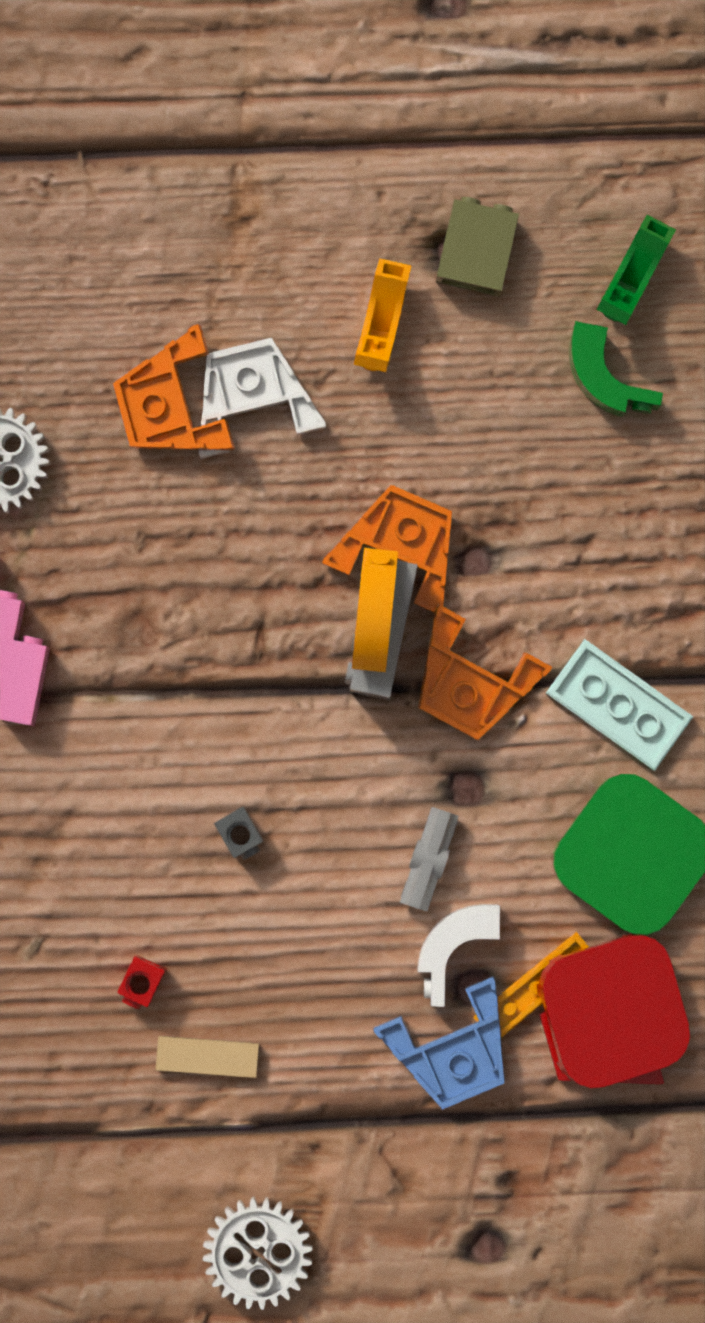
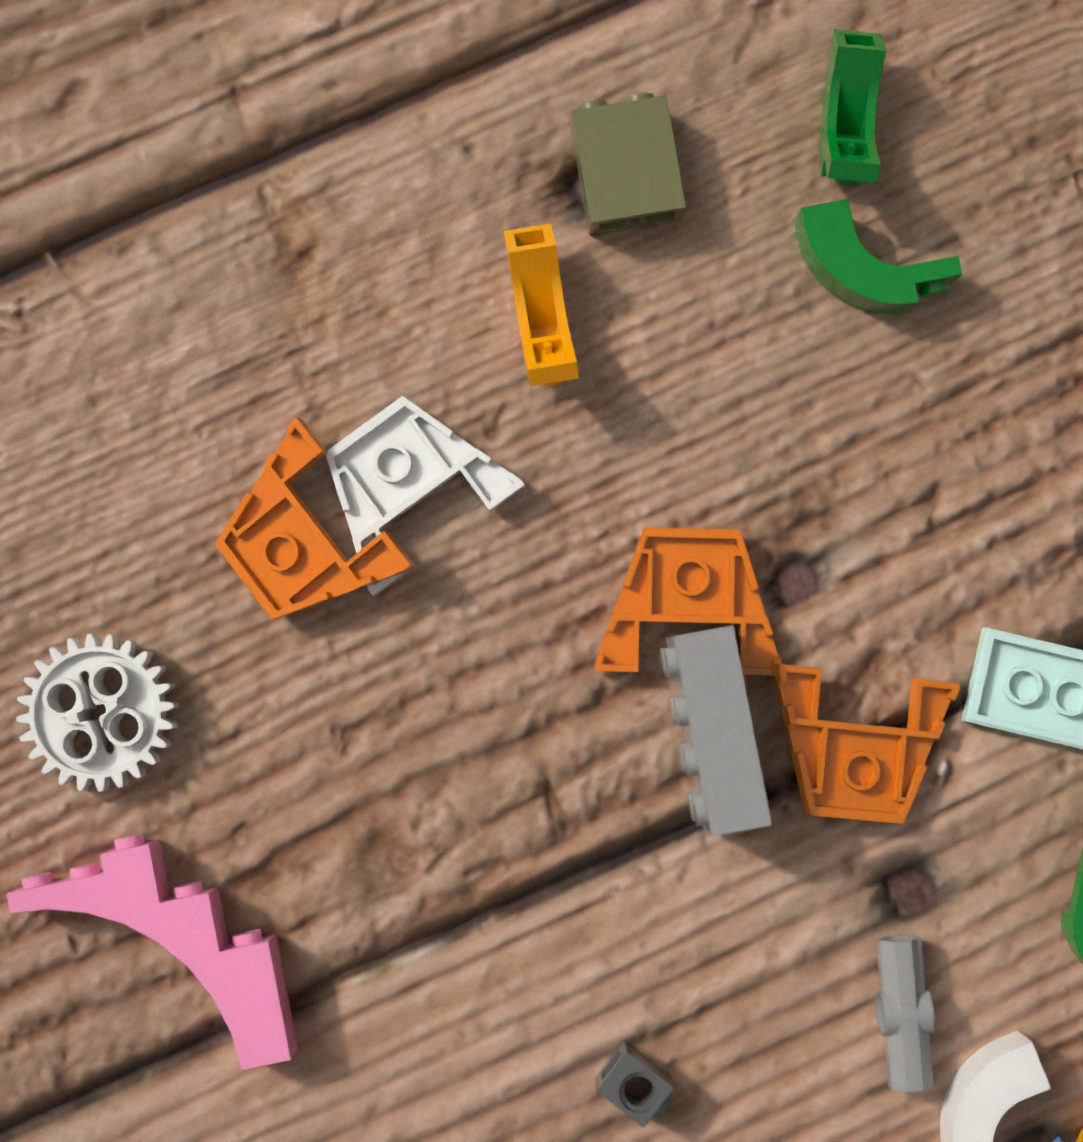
camera: 25 degrees left, 0 degrees up
light orange arch [352,548,398,672] -> none

